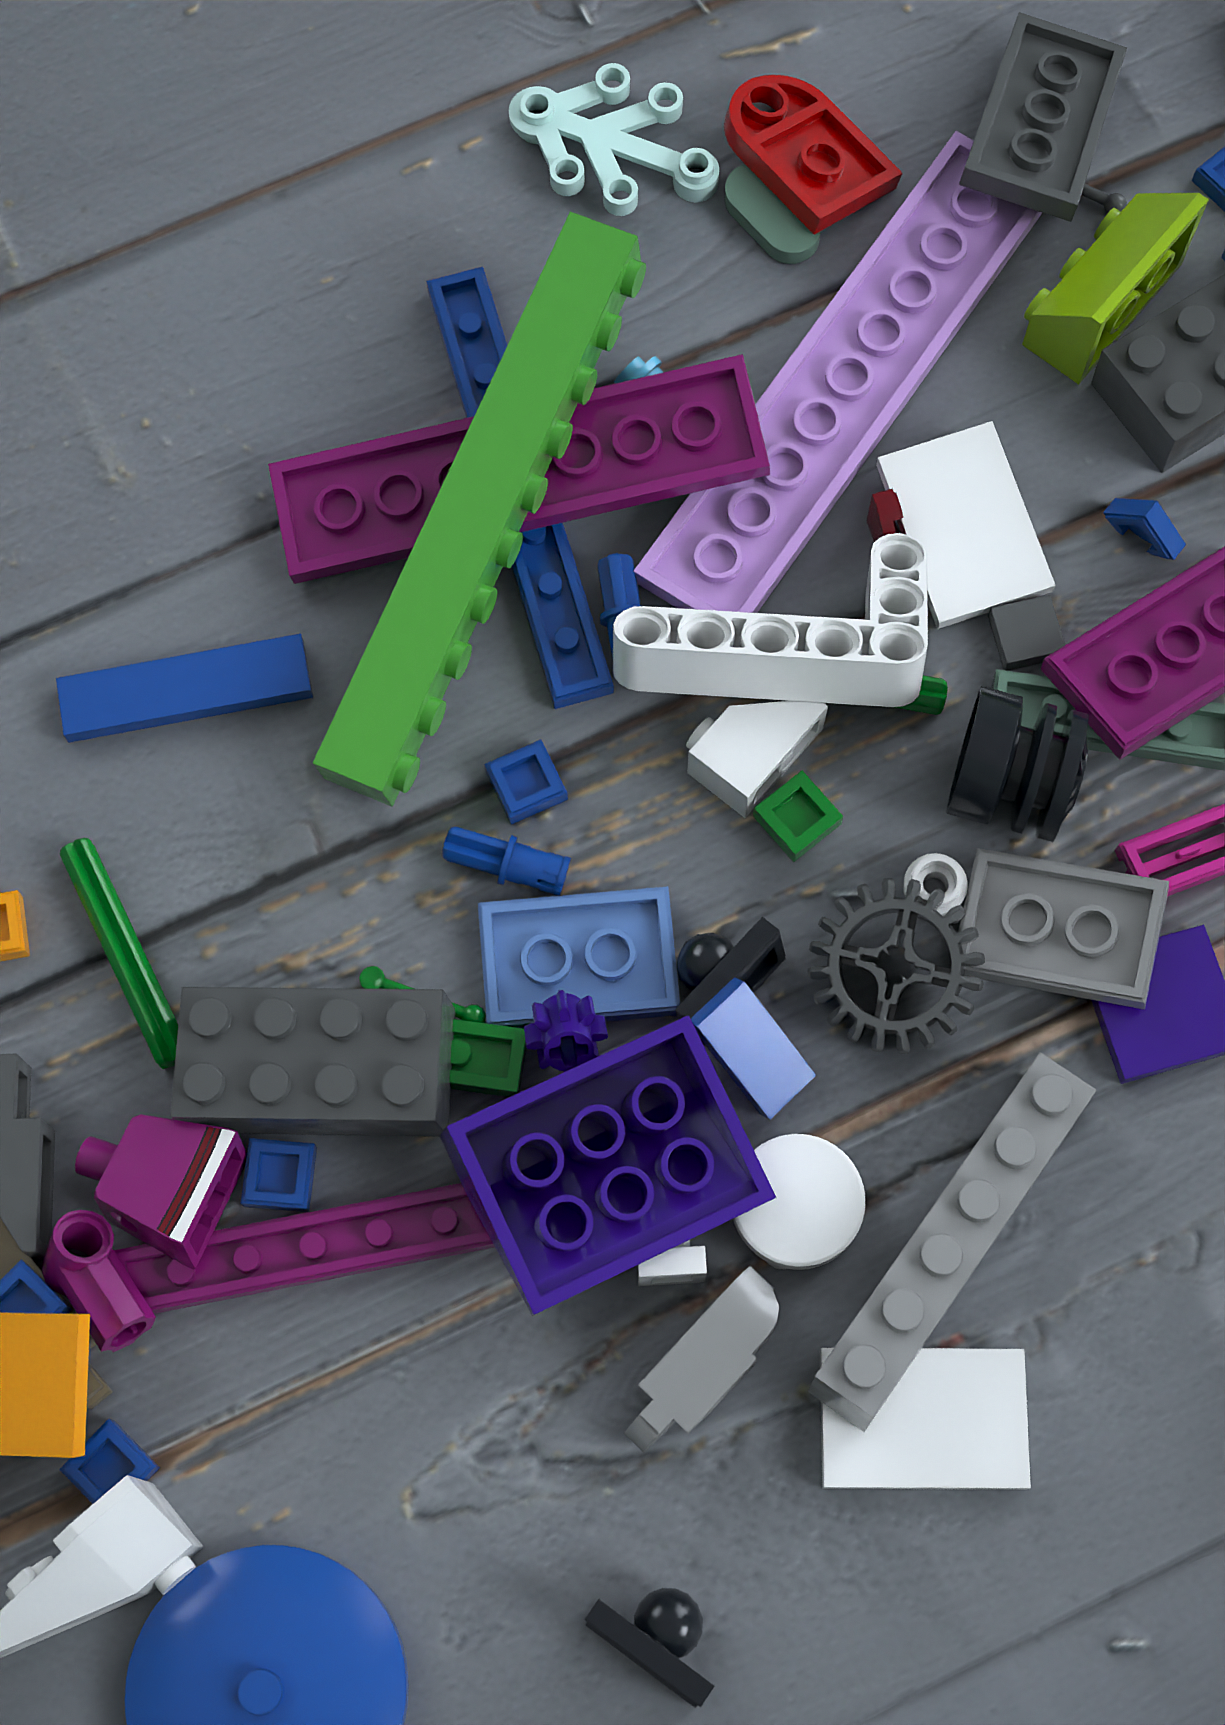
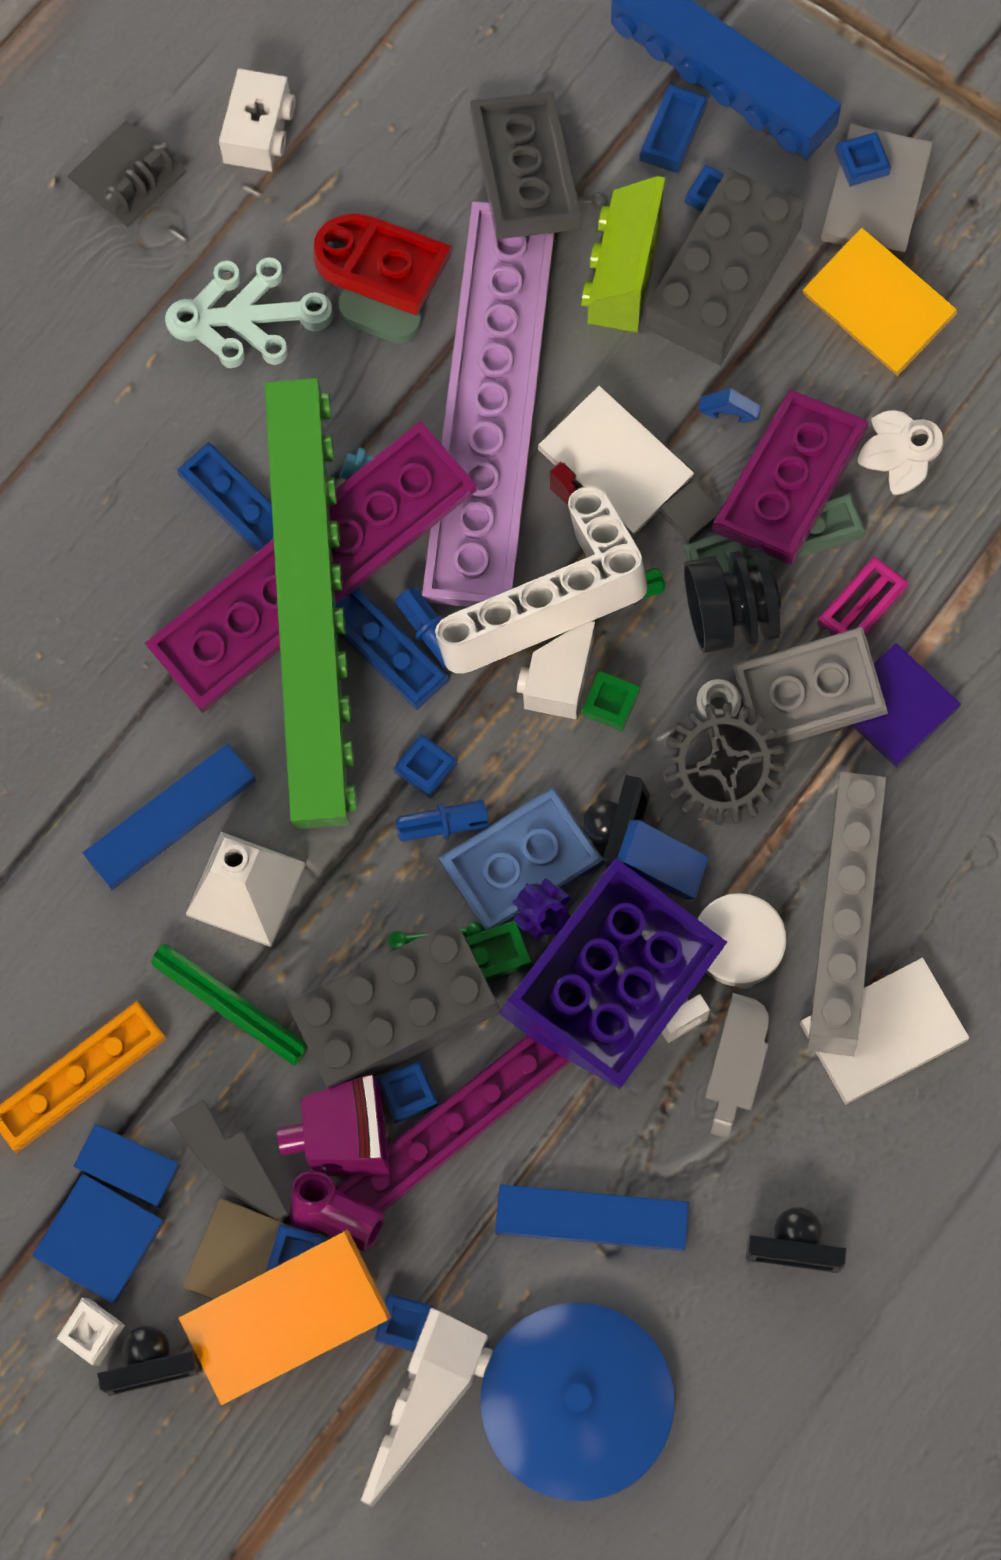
camera: 25 degrees left, 0 degrees up
none -> white slope [186,832,306,947]
none -> blue tile [495,1185,689,1252]

